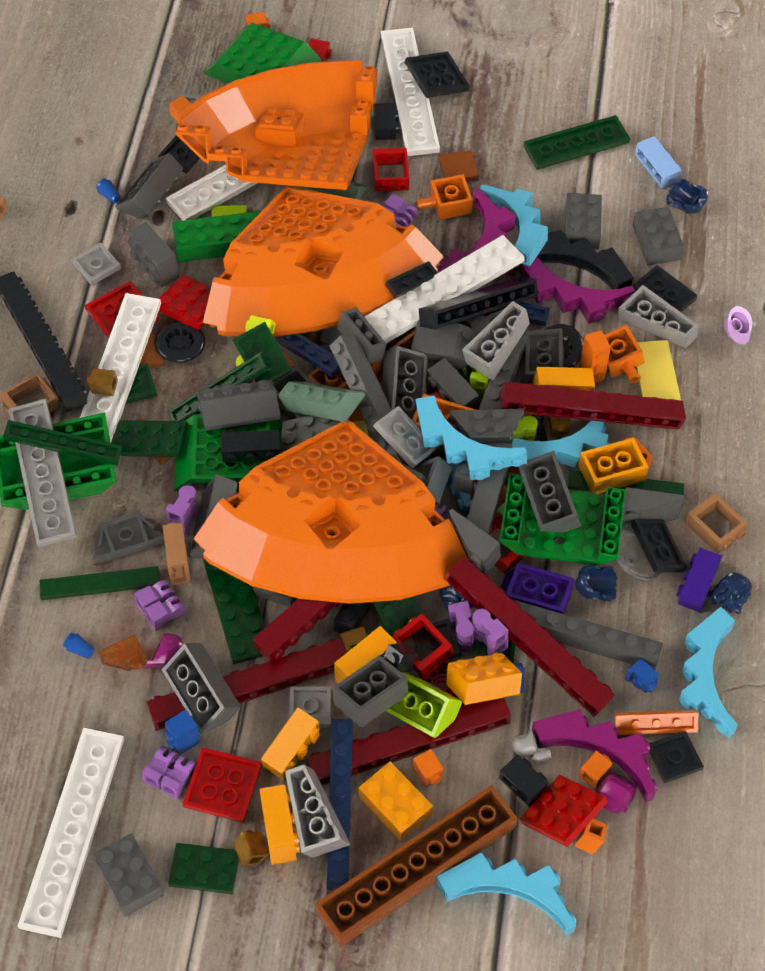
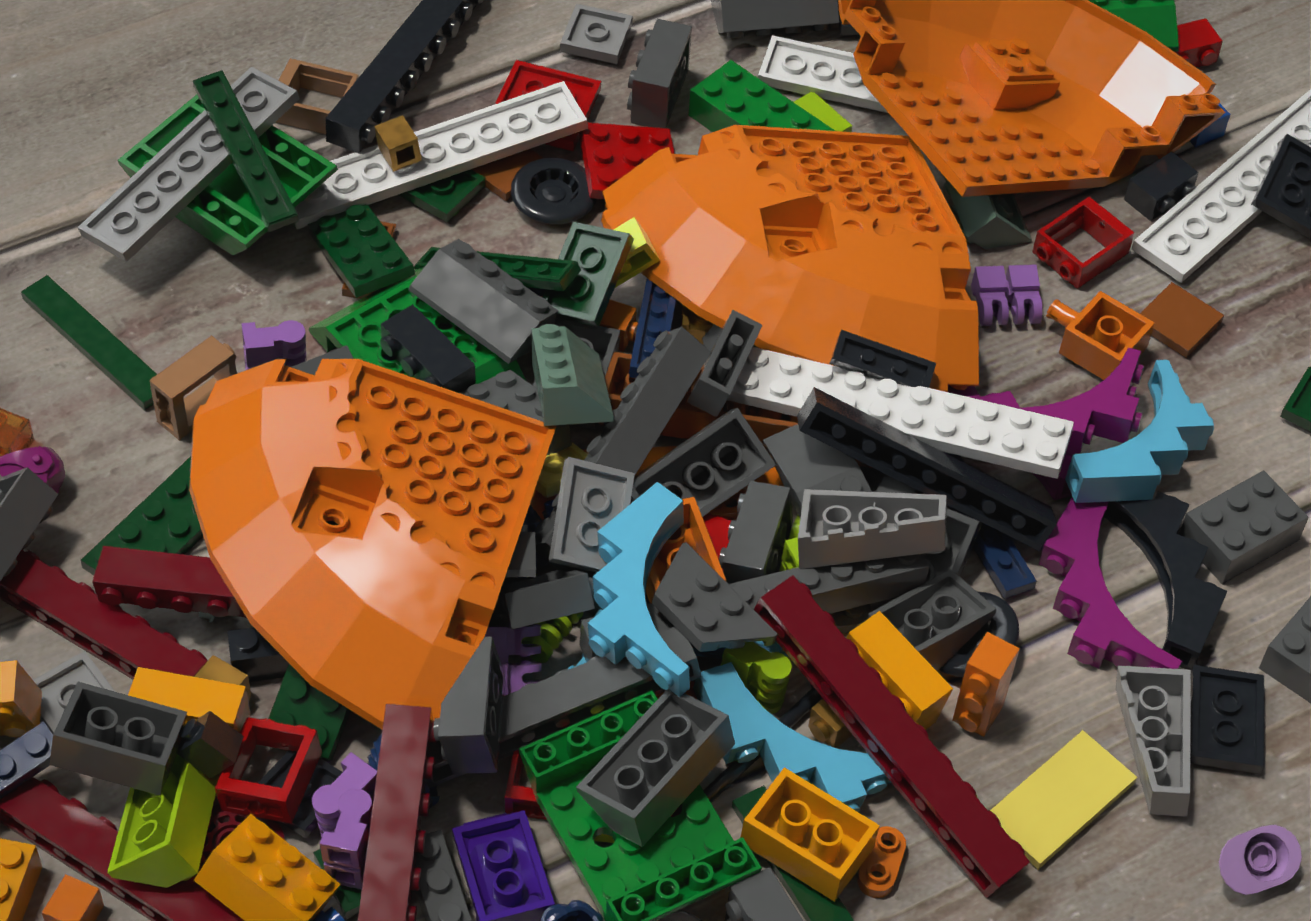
camera: 50 degrees right, 5 degrees down
dark grey wing [94,512,165,564] -> none
medium lavender legs [134,580,186,631] -> none
orange brick [605,324,645,383] -> none

